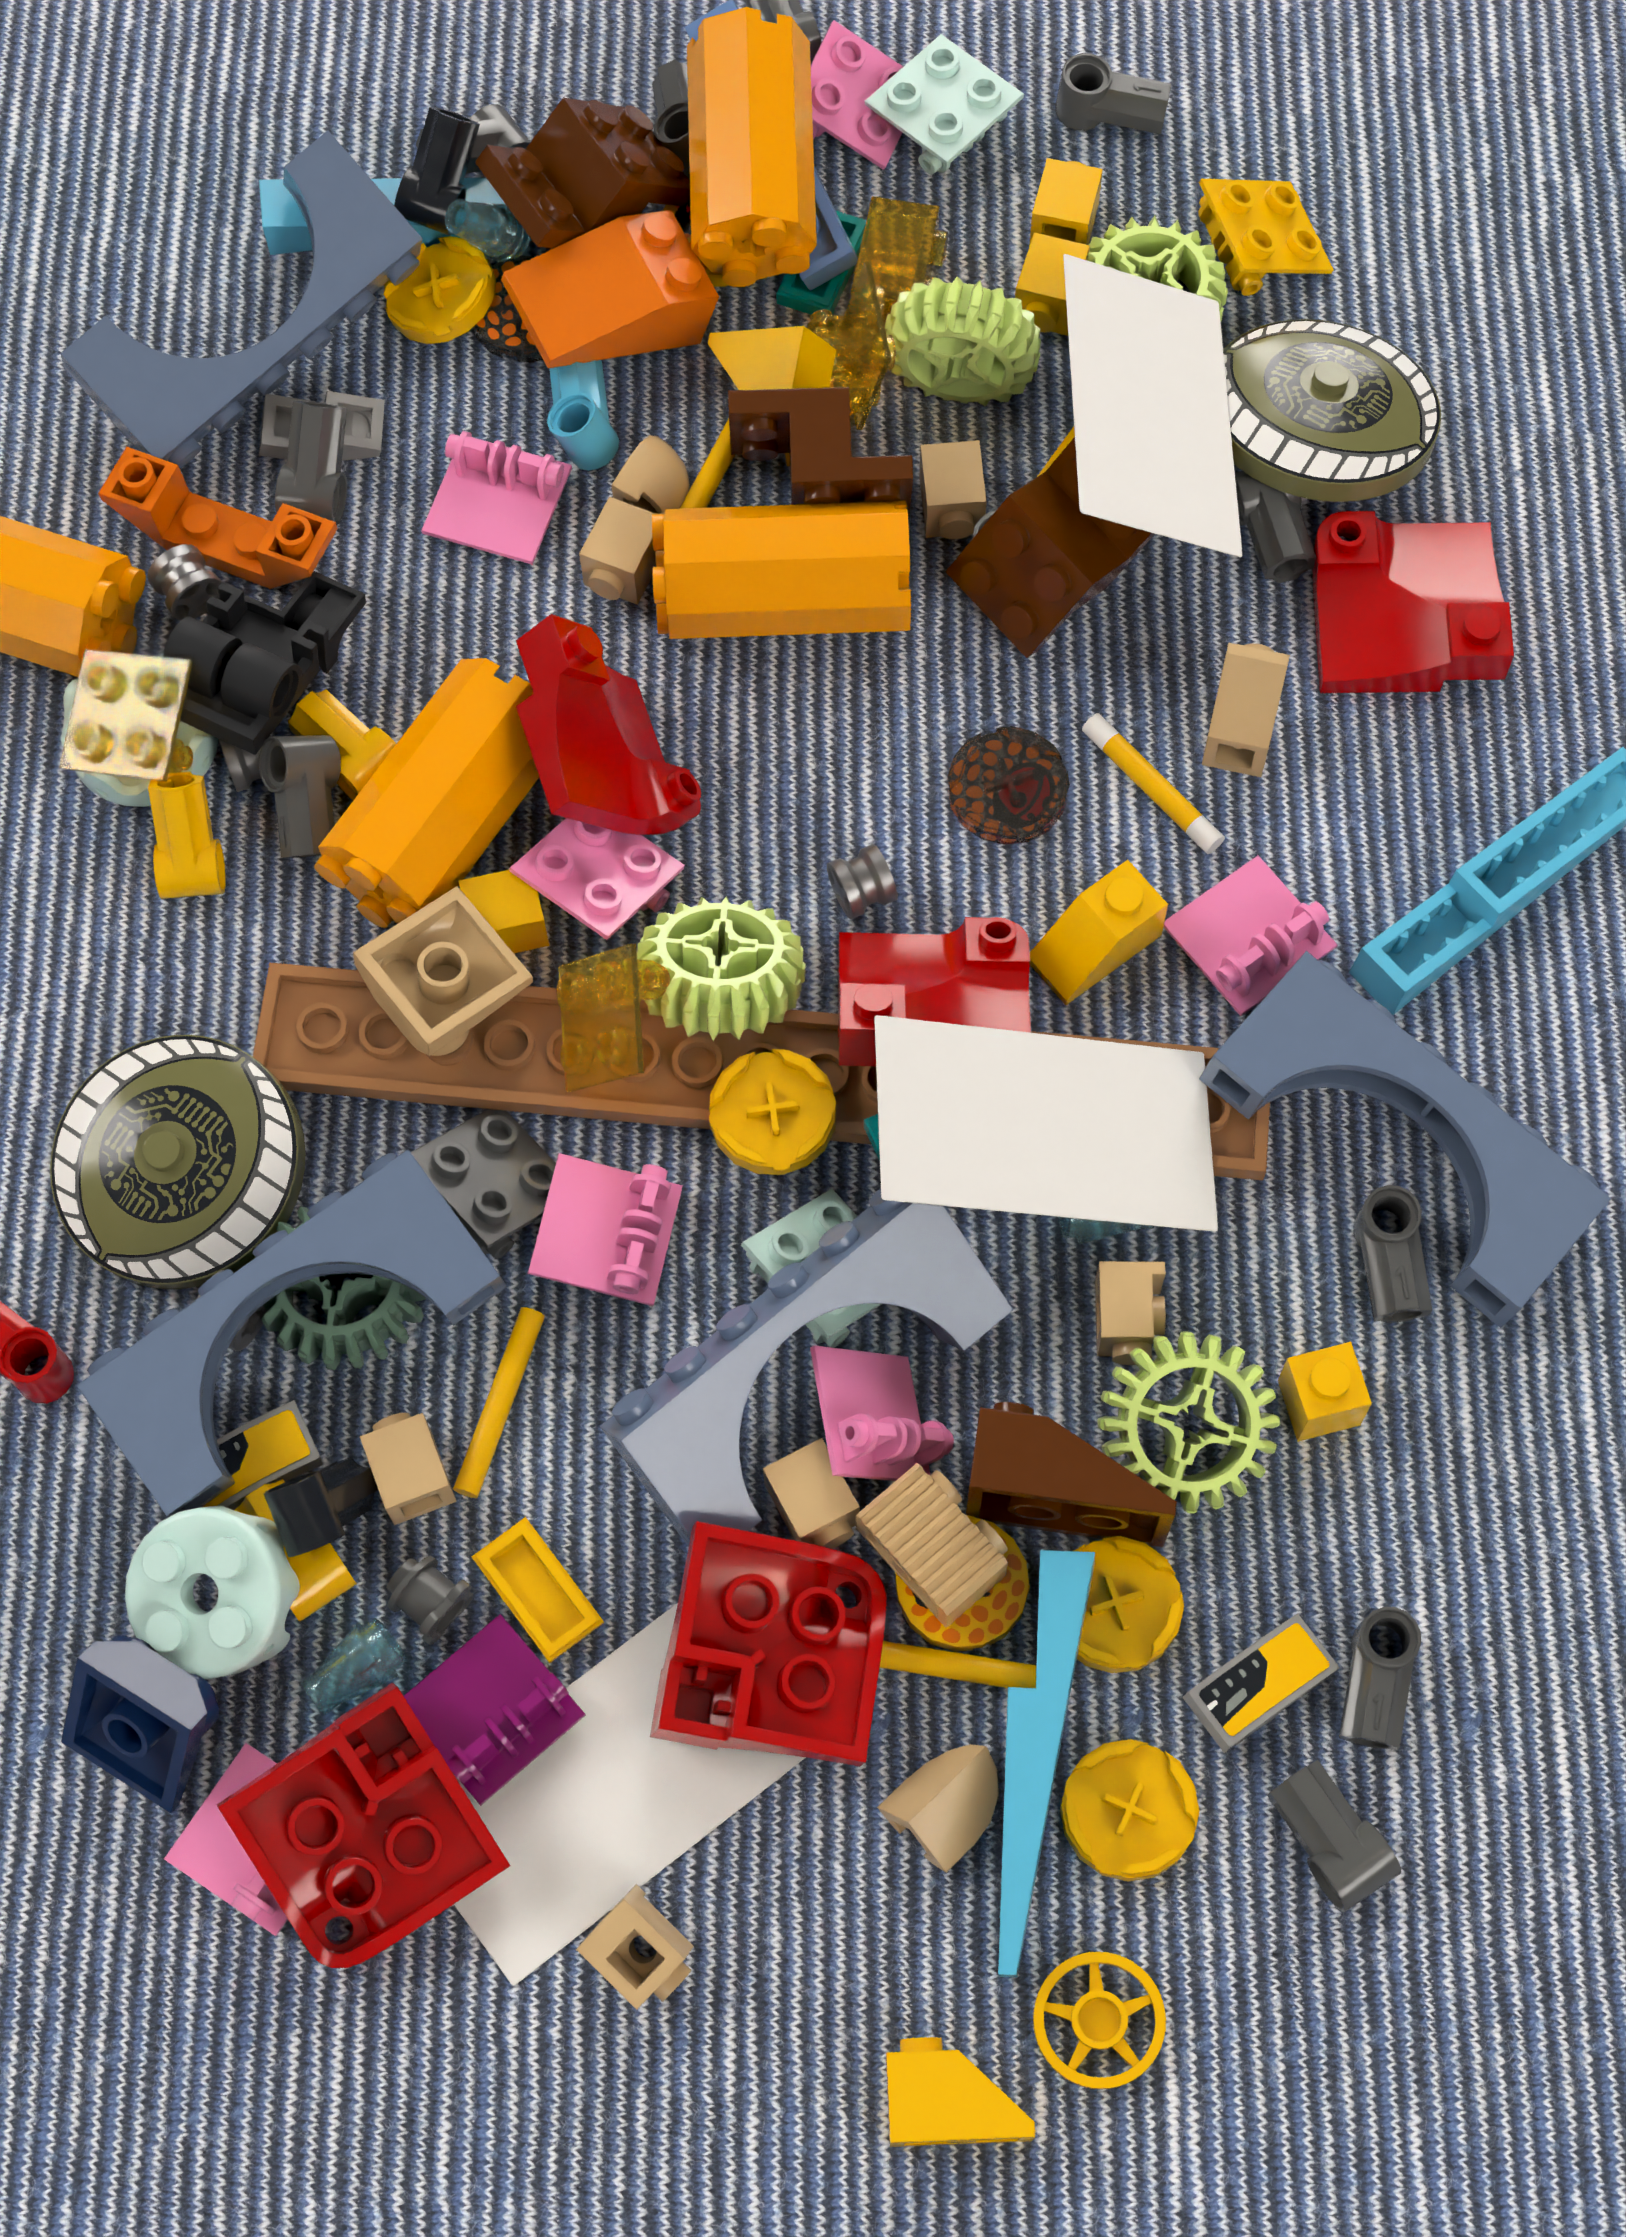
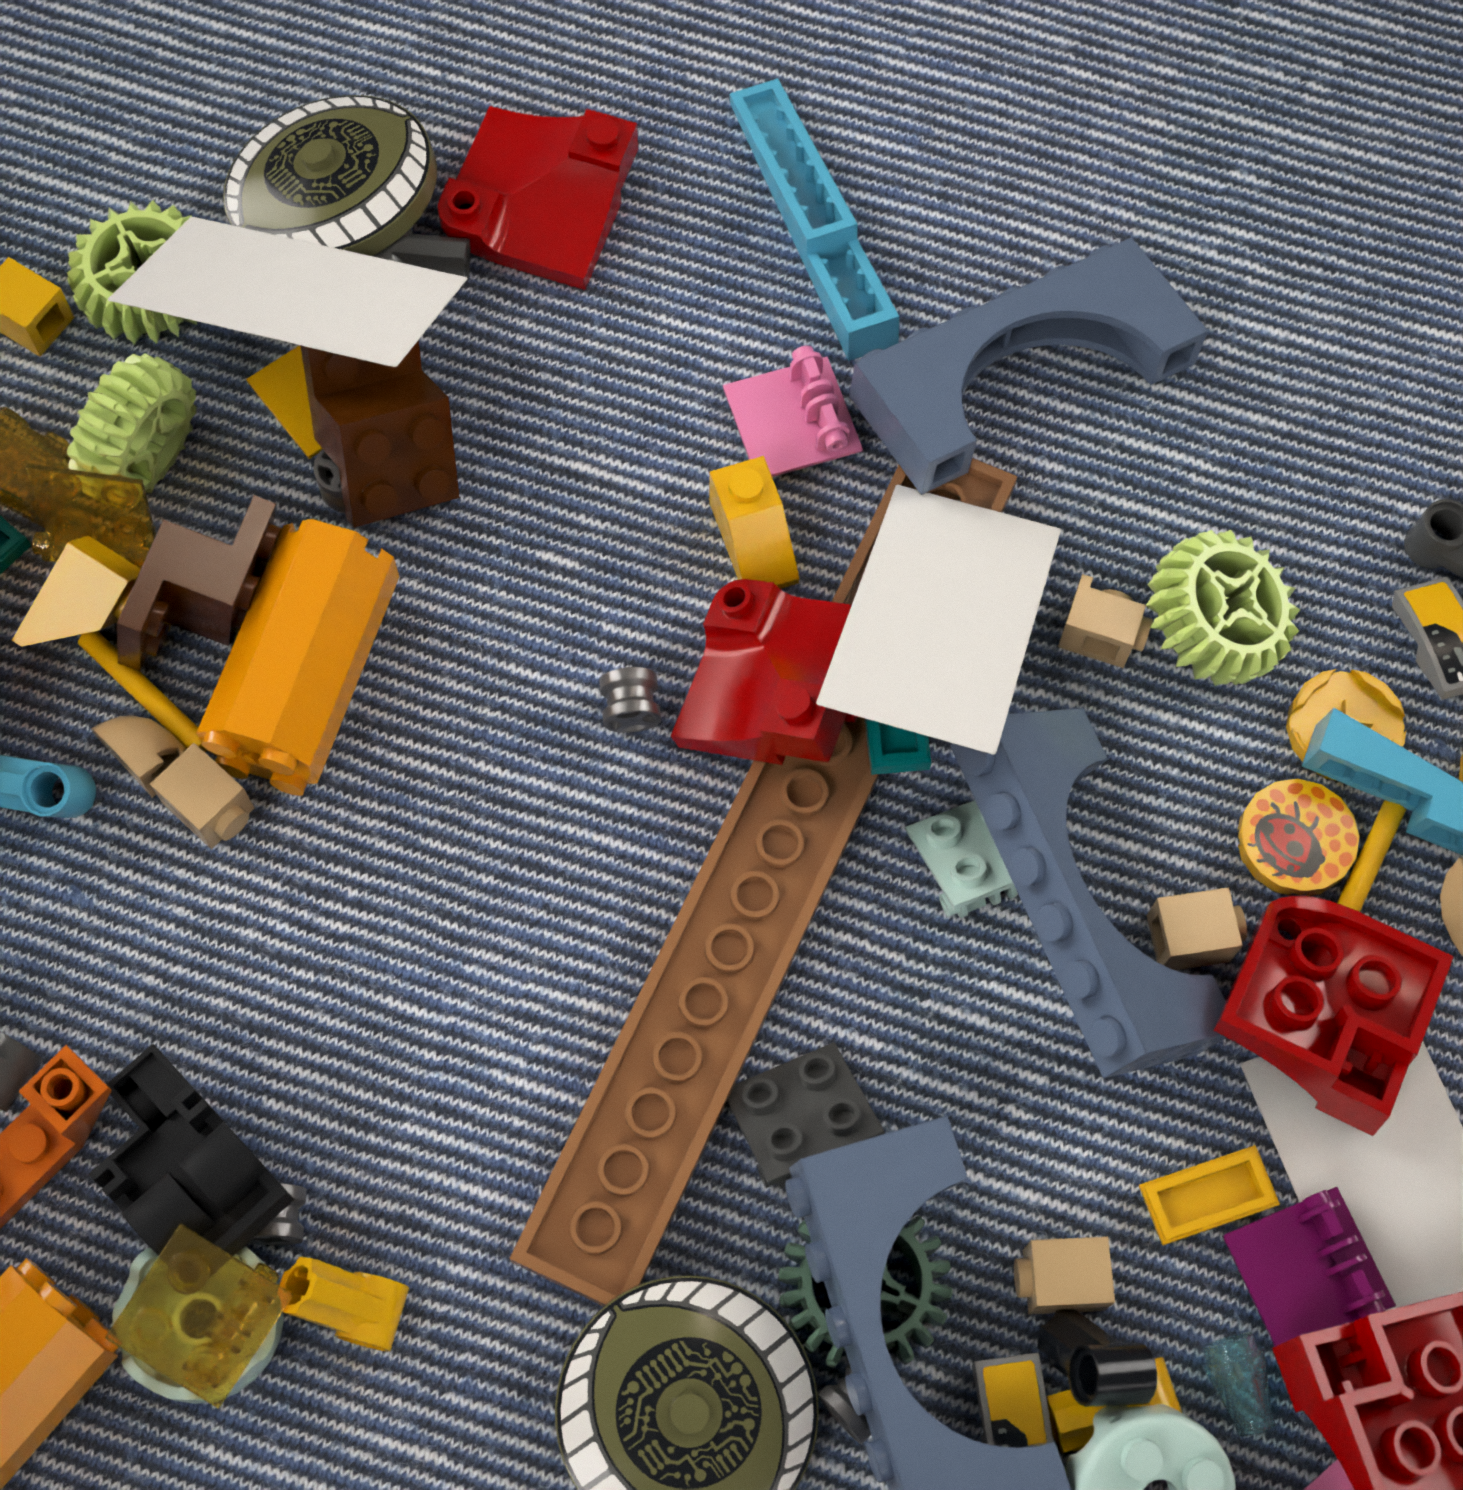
camera: 75 degrees left, 0 degrees up
flat silver wheel [147,544,222,620] -> none
dark grey piece [259,735,341,858] -> none
yellow piece [288,689,396,800] -> none
light orange brick [314,658,539,928] -> none
tan slope [353,886,533,1056] -> none
dark grey brick [387,1555,474,1645] -> none
bright pink hinge [421,431,572,565] -> none
yellow bar [453,1307,545,1498] -> none
yellow brick [458,869,550,953] -> none
bright pink hinge [510,818,685,940] -> none
red slope [516,614,701,835] -> none
bright pink hinge [527,1153,683,1306] -> none
clear yellow hinge [556,943,670,1092] -> none
yellowish green gear [635,896,806,1041] -> none
yellow tile [709,1049,836,1175] -> none
bright pink hinge [810,1345,954,1481] -> none
tan brick [856,1463,1008,1628] -> none
tan brick [919,440,987,539] -> none
clear smoke tile [947,726,1070,845] -> none
reddish brown slope [966,1402,1177,1547] -> none
yellow brick [1015,232,1090,336] -> none
yellow bar [1082,713,1225,854] -> none
yellow hinge [1198,178,1334,296] -> none
tan slope [1202,643,1290,777] -> none
yellow brick [1278,1342,1372,1442] -> none
dark grey piece [1353,1185,1432,1323] -> none

